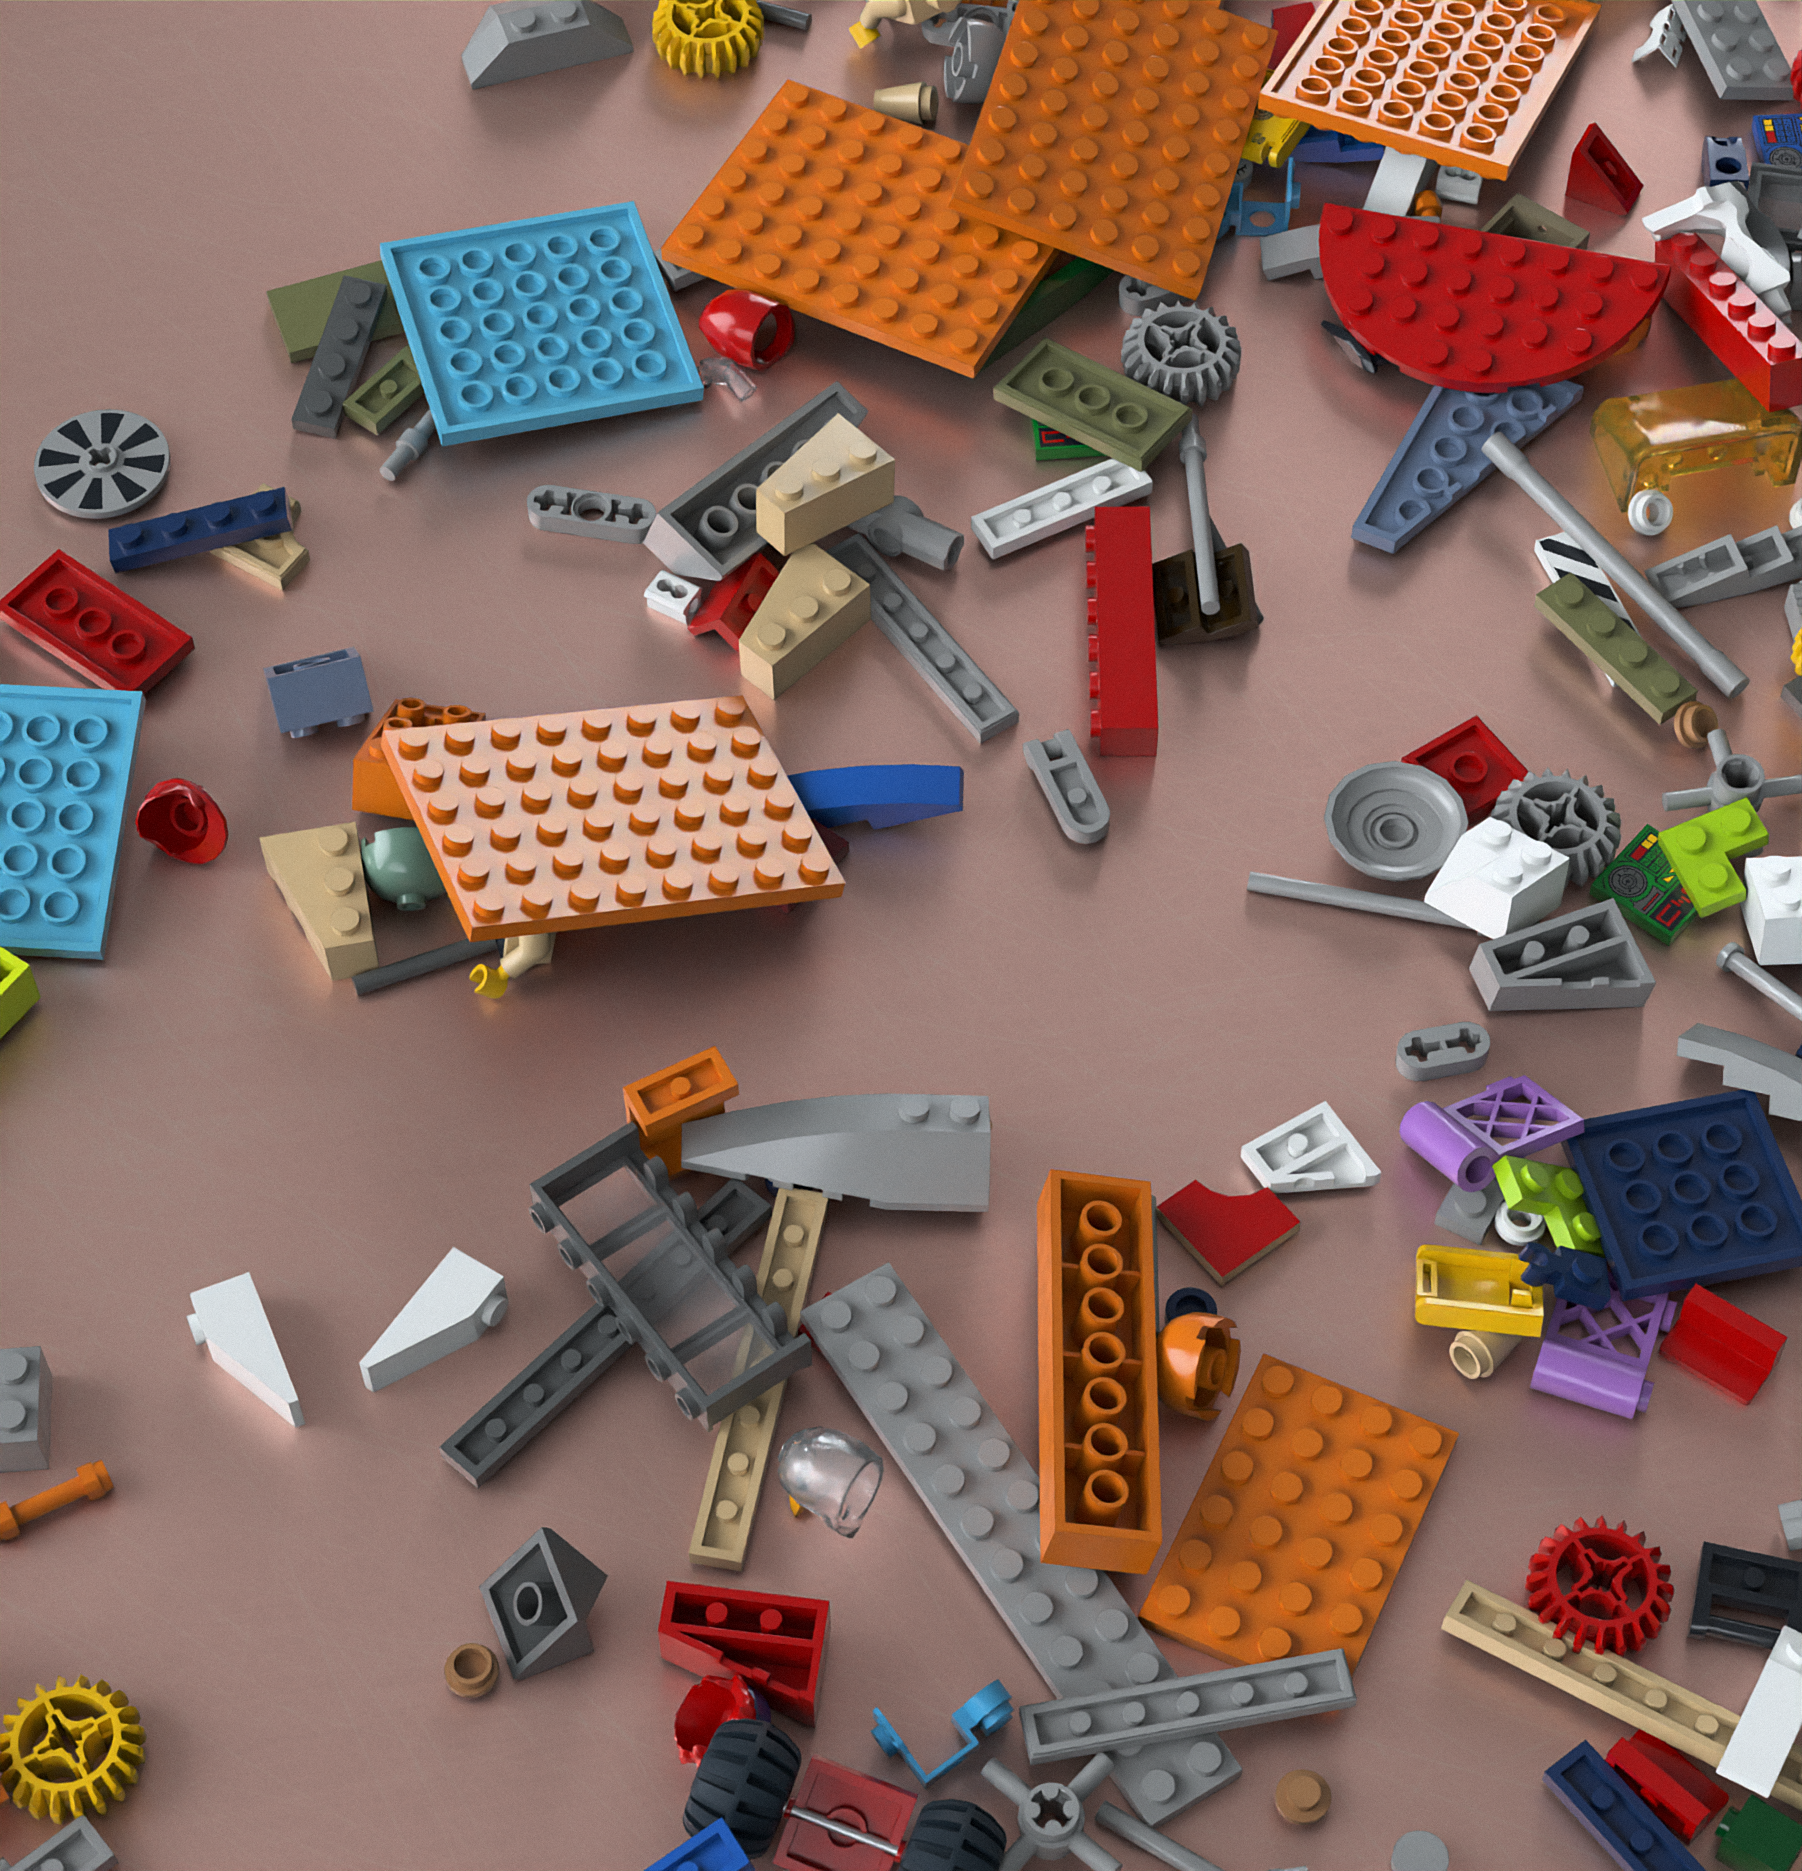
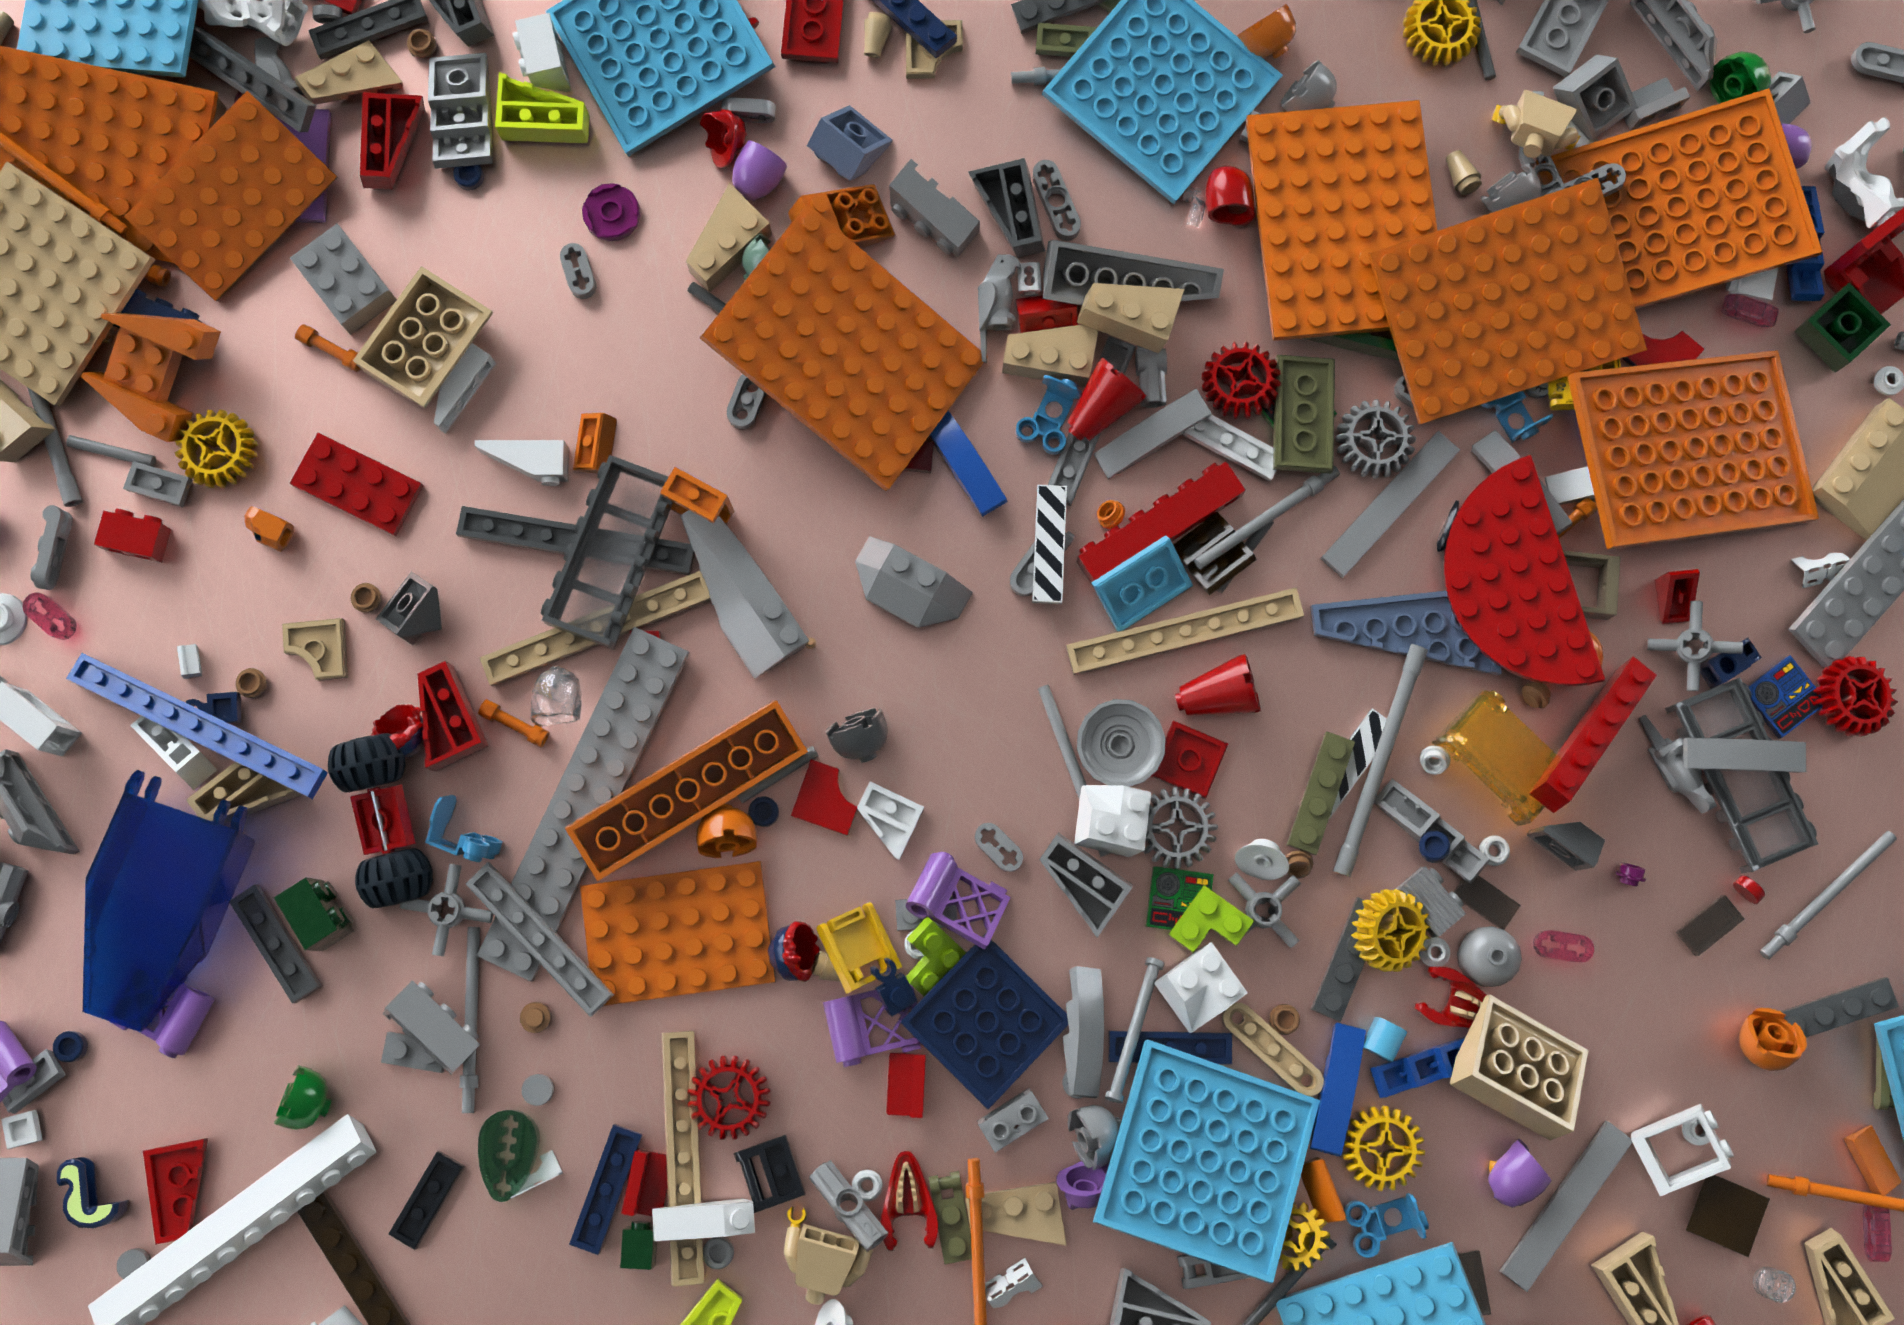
camera: 55 degrees right, 25 degrees up
white hips [1642,181,1792,329] -> none
none -> orange rock [244,506,294,552]
none -> tan tile [282,618,348,681]
none -> red plate [289,432,424,537]
none -> tan slope [353,266,493,408]
none -> orange bar [478,699,550,748]
none -> light grey beam [560,243,596,299]
none -> orange slope [573,413,617,474]
none -> magenta tile [582,183,641,241]
none -> light grey beam [721,97,776,123]
none -> light grey plate [727,374,766,429]
none -> medium lavender piece [732,140,787,201]
none -> red hair [767,921,820,982]
none -> dark grey cylinder [826,708,888,763]
none -> light grey wedge [855,536,973,628]
none -> tan cone [864,12,892,58]
none -> light grey wedge [889,159,980,257]
none -> dark grey wedge [968,158,1045,258]
none -> light grey animal [978,254,1021,363]
none -> dark azure piece [1015,375,1082,455]
none -> tile [1032,485,1067,604]
none -> tan plate [1066,587,1304,675]
none -> red cone [1067,358,1147,441]
none -> medium azure tile [1091,535,1193,632]
none -> light grey slope [1094,388,1212,480]
none -> orange plate [1097,500,1125,529]
none -> red cone [1175,654,1261,715]
none -> red gear [1201,341,1281,420]
none -> white piece [1235,839,1289,880]
none -> orange cylinder [1237,4,1296,59]
none -> light grey cylinder [1281,60,1337,112]
none -> light grey tile [1320,431,1460,578]
none -> dark blue tile [1419,831,1450,863]
none -> medium nougat plate [1521,681,1551,709]
none -> light grey bar [1647,601,1743,691]

